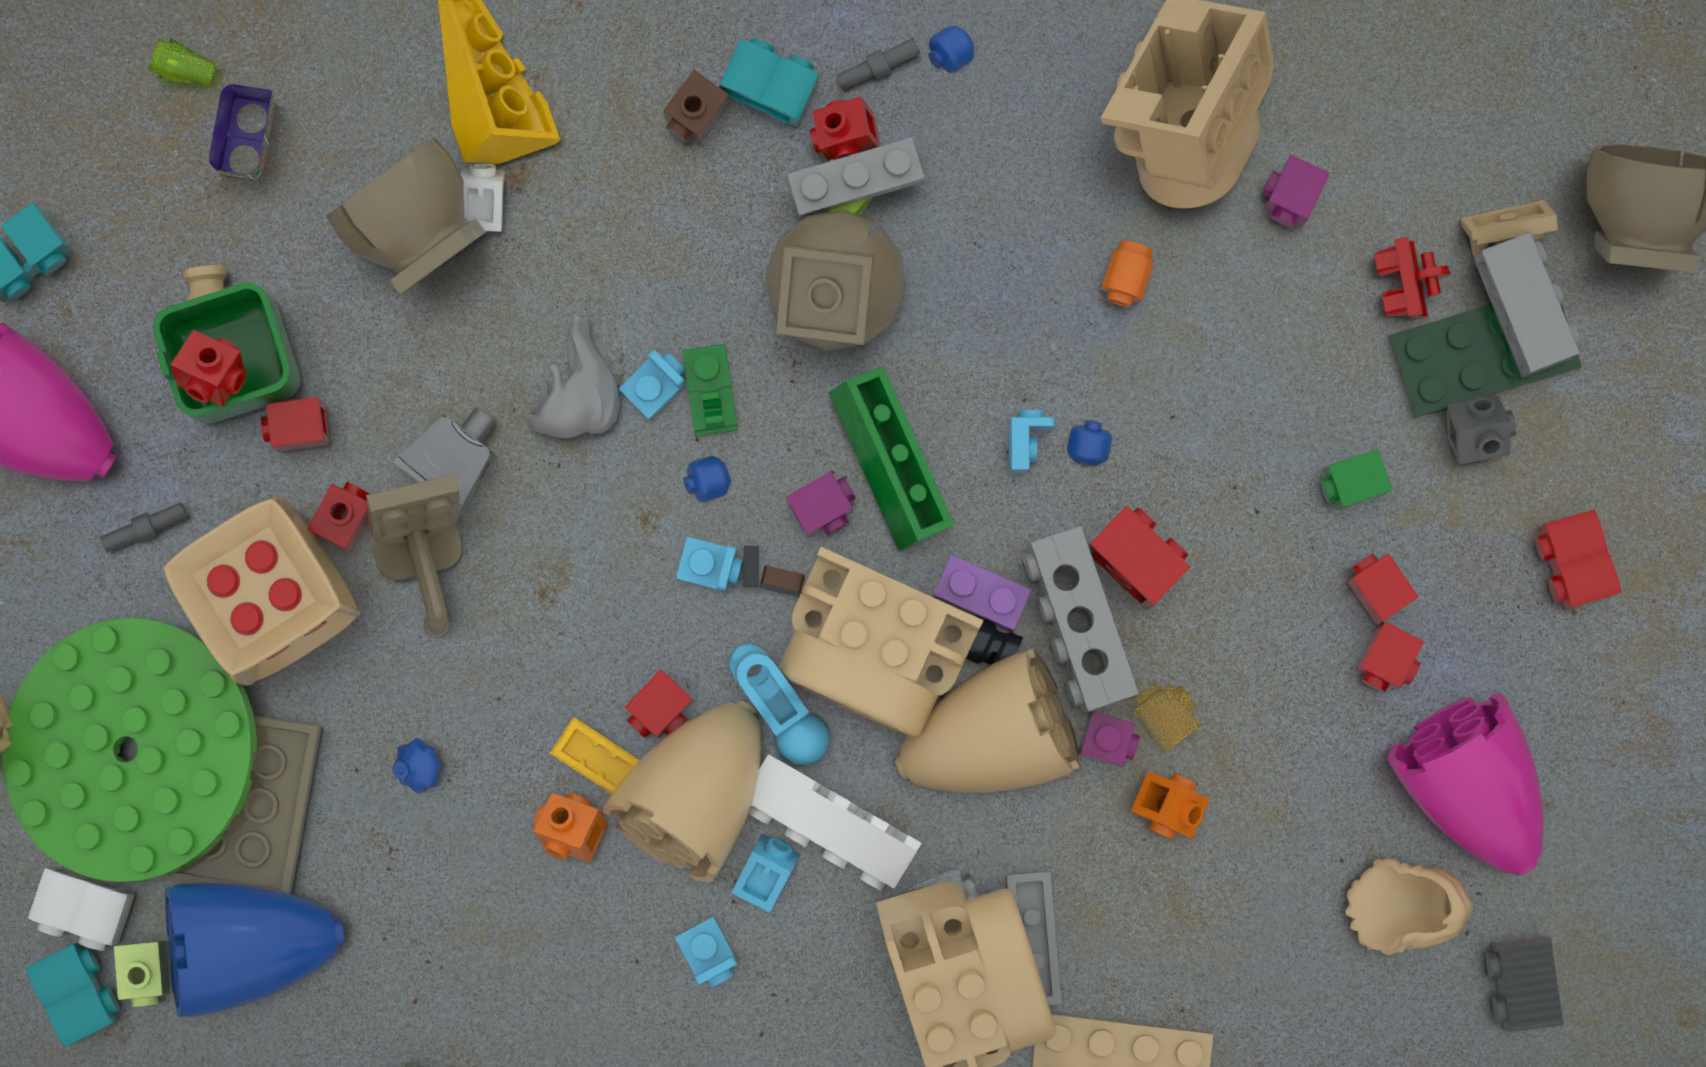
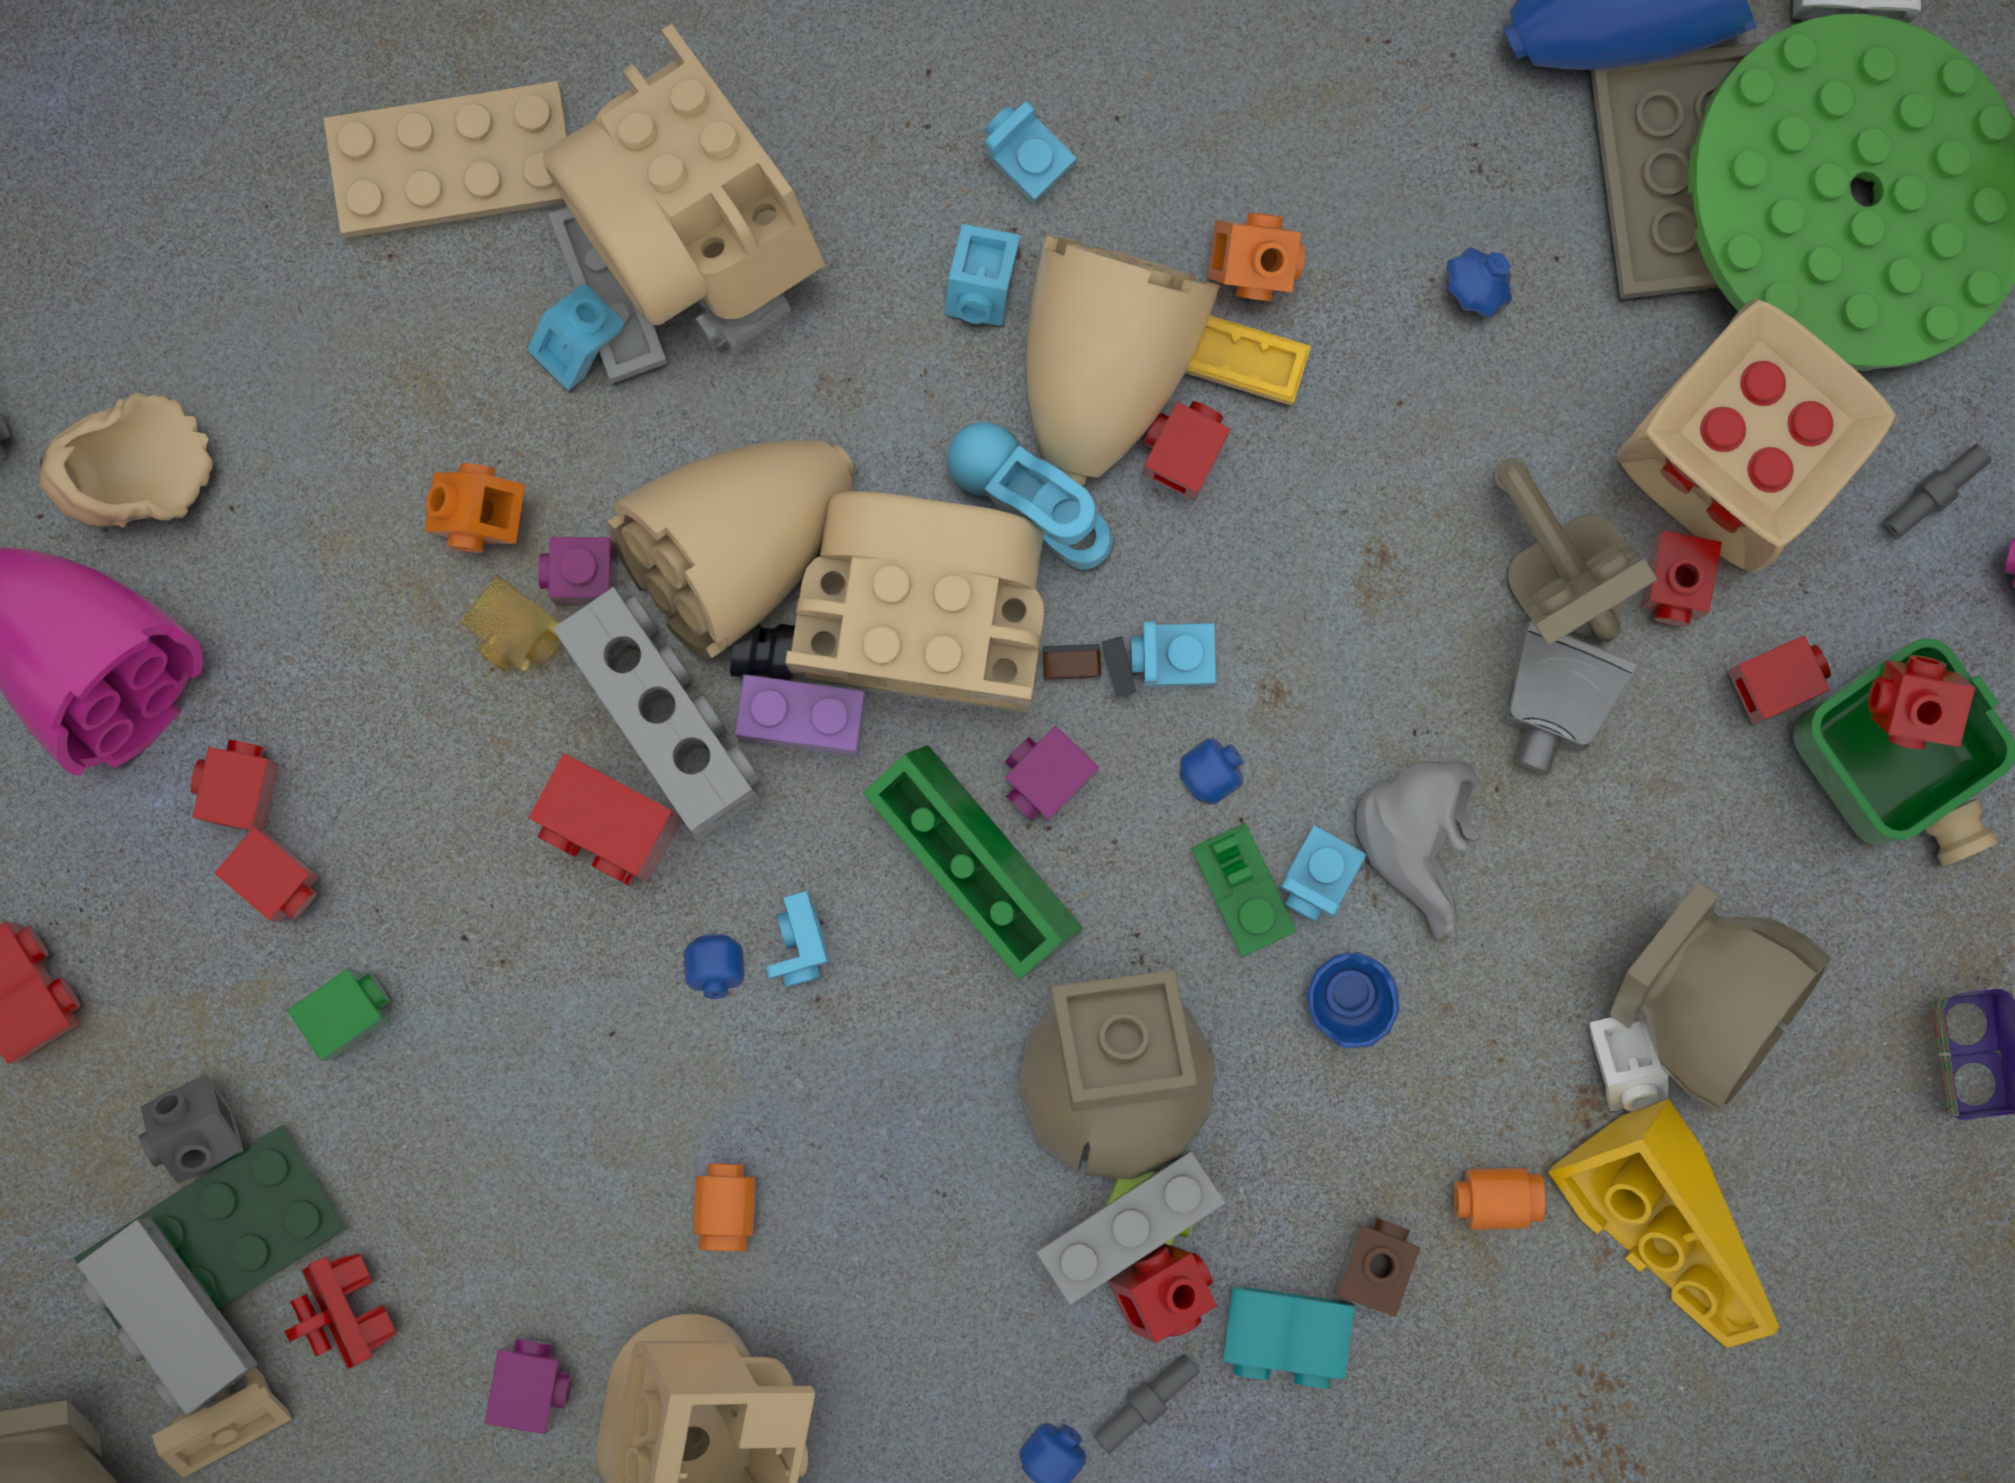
camera: 165 degrees right, 0 degrees up
white wedge [748,754,921,891] -> none
none -> medium azure bracket [527,284,624,391]
none -> blue hair [1307,952,1399,1048]
none -> orange brick [1453,1167,1545,1230]

